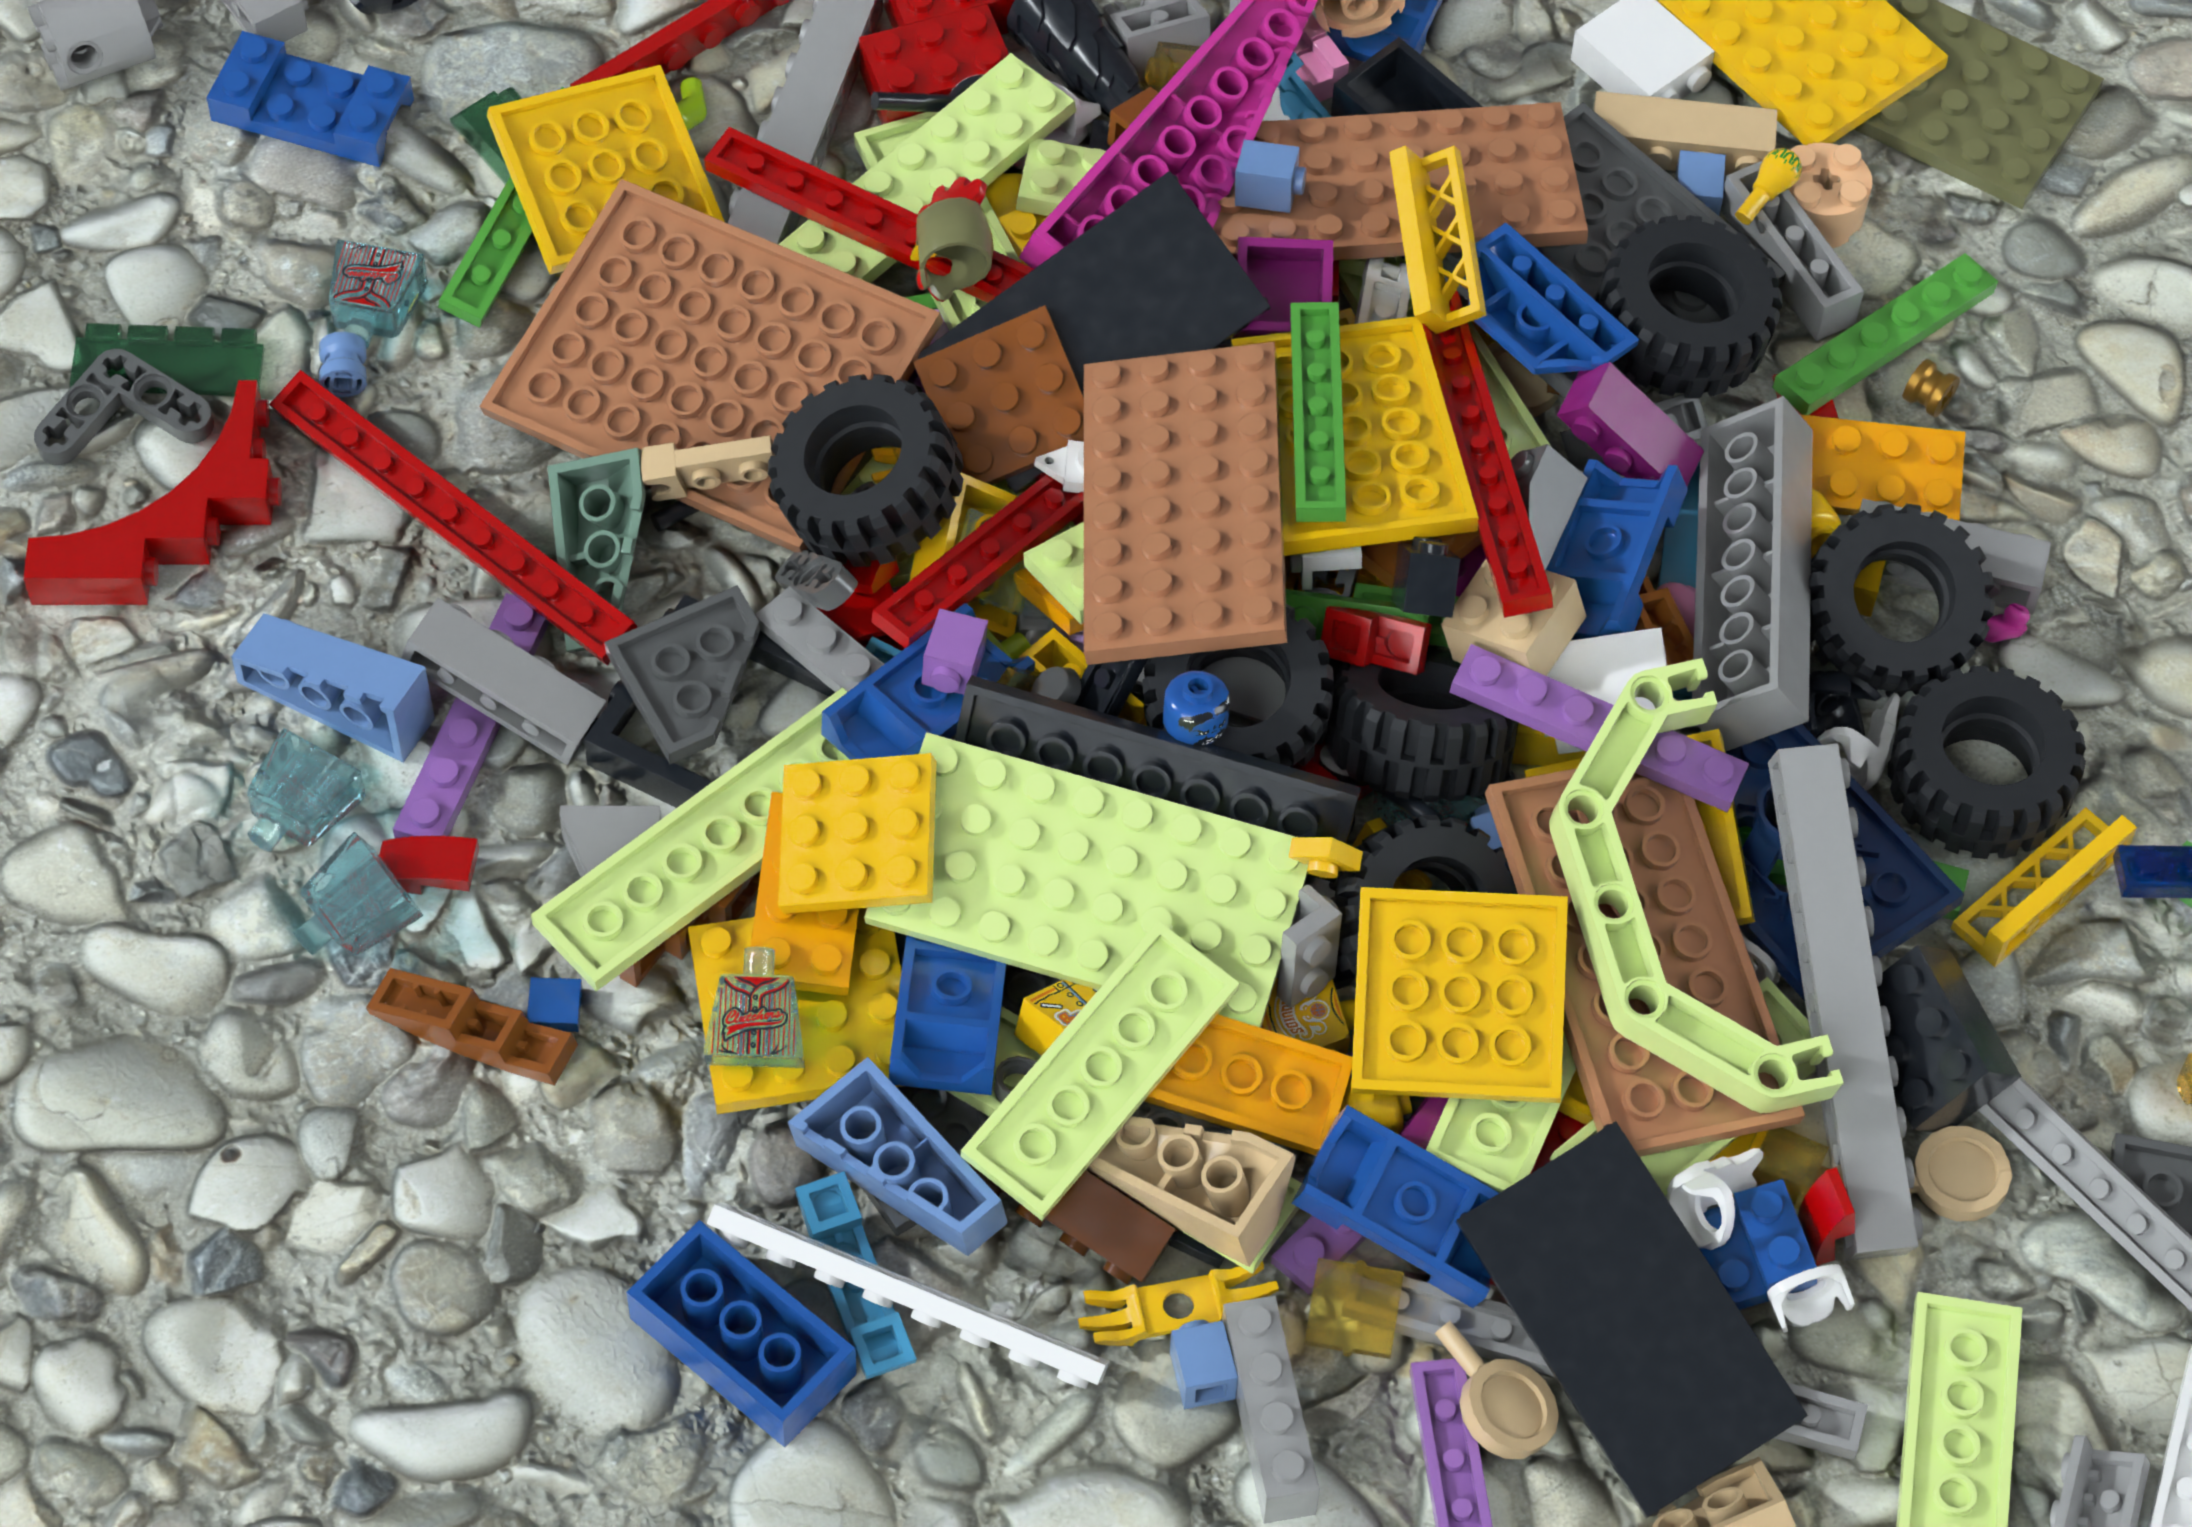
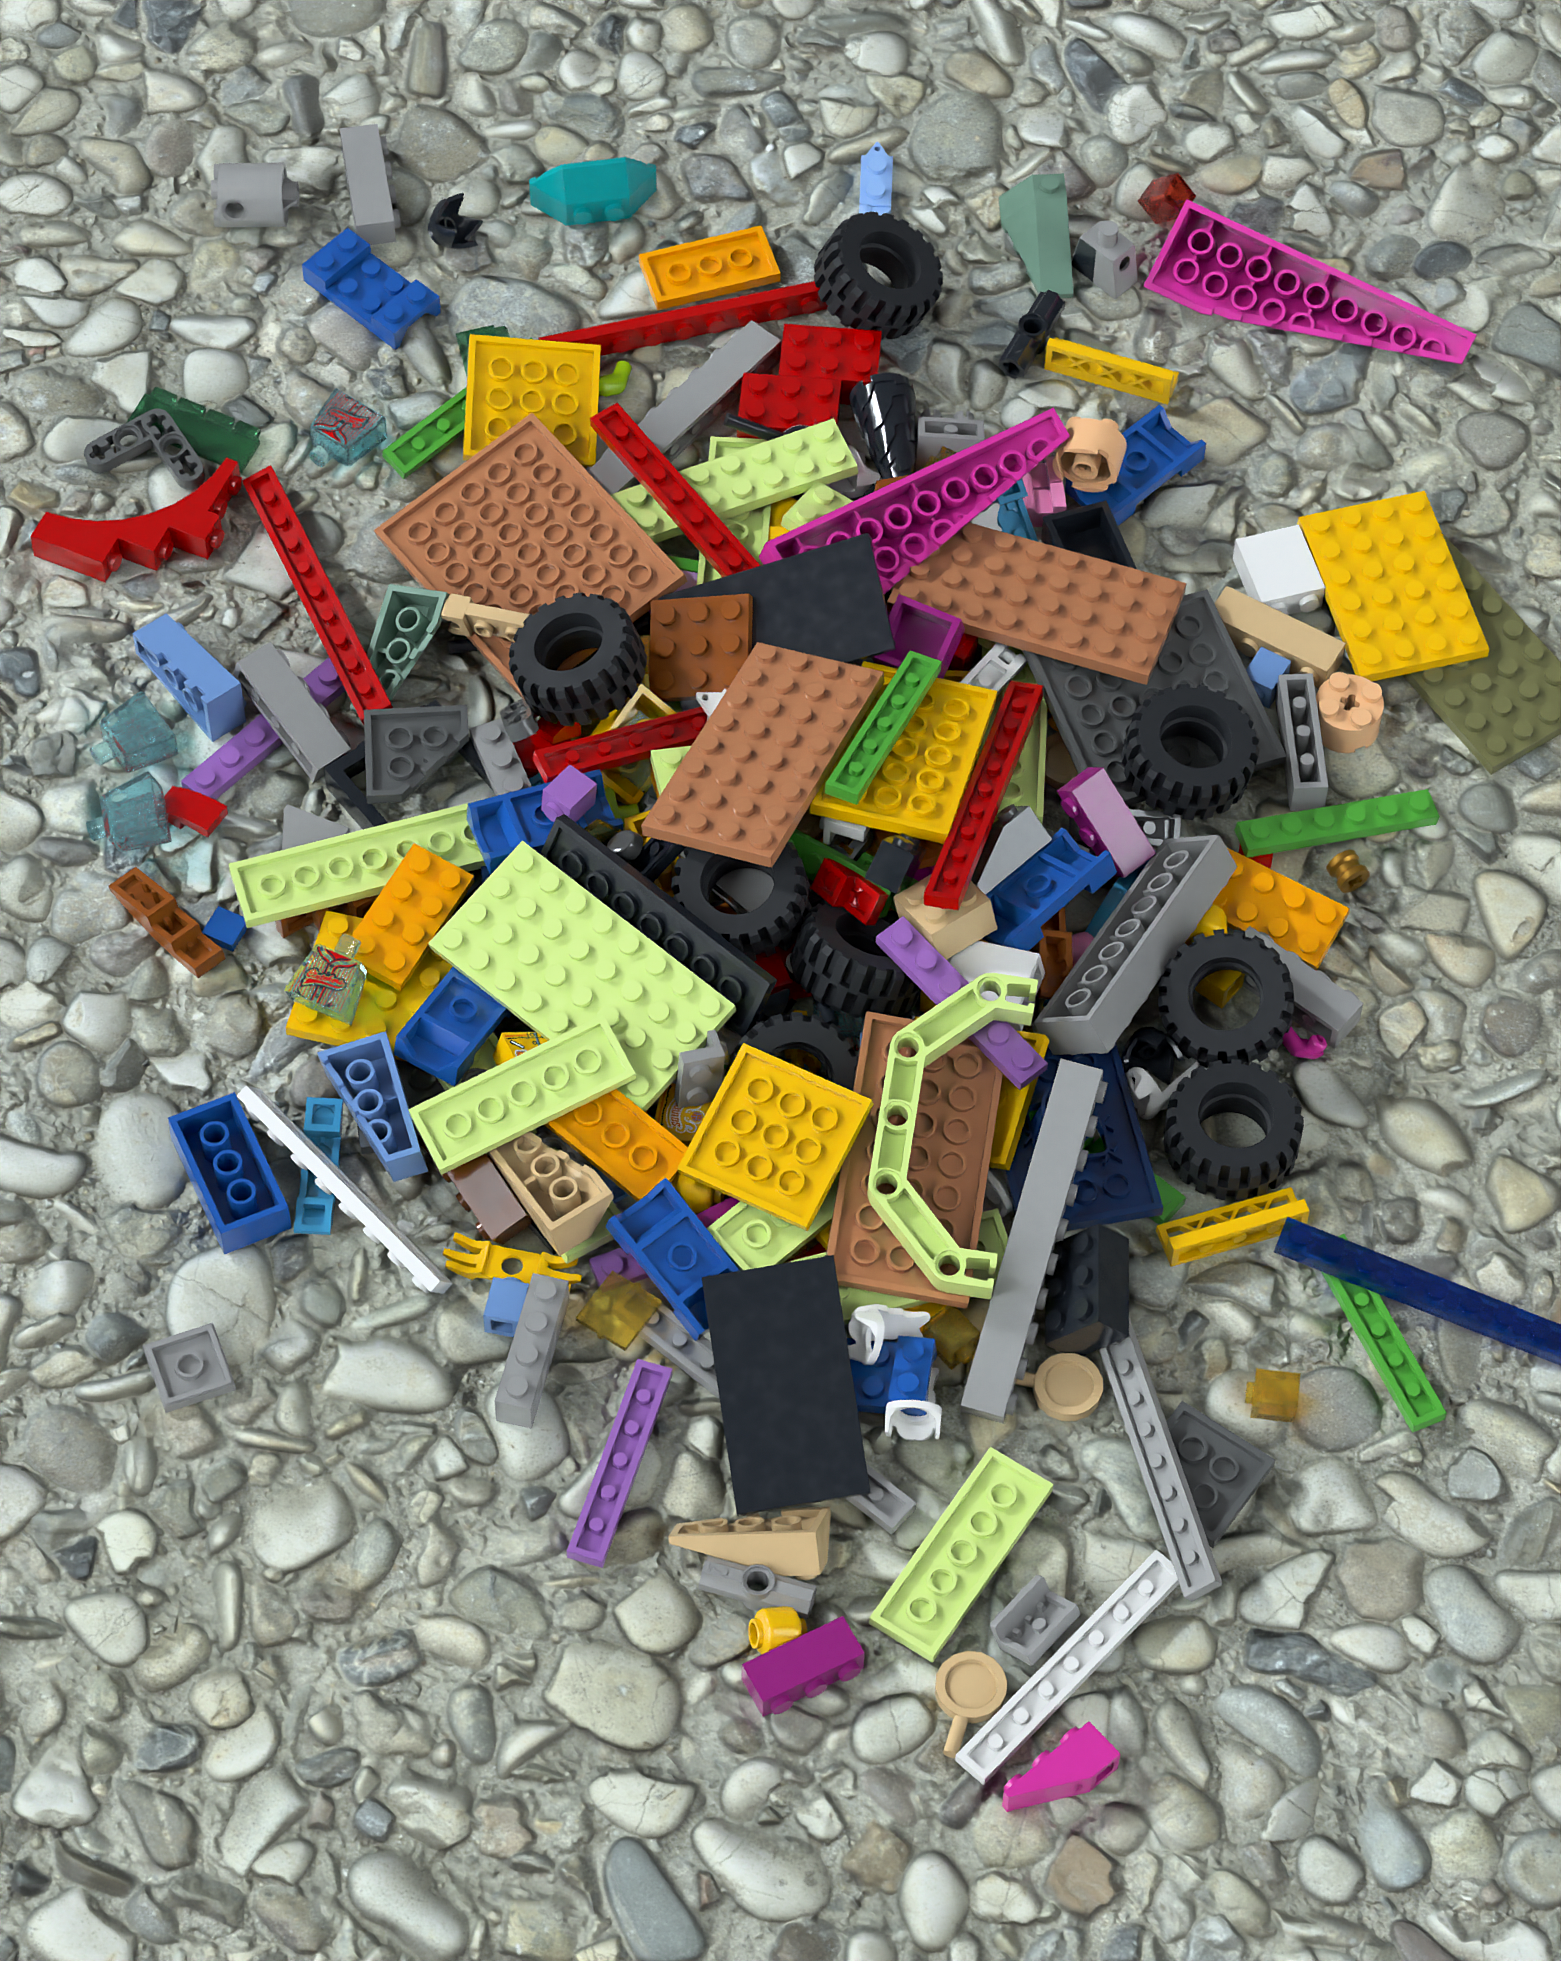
camera: 25 degrees right, 0 degrees up
medium blue wheel [319,332,367,397] -> none
yellow plate [778,753,937,914] -> none
olive piece [910,177,994,302] -> none
blue head [1163,671,1230,746] -> none
medium blue brick [1235,139,1307,213] -> none
yellow plate [1289,837,1363,878] -> none
yellow fence [1389,145,1487,334] -> none
tan piece [1434,1320,1559,1459] -> none
blue wedge [1468,223,1639,375] -> none
yellow piece [1735,148,1802,225] -> none
red slope [1798,1167,1855,1266] -> none

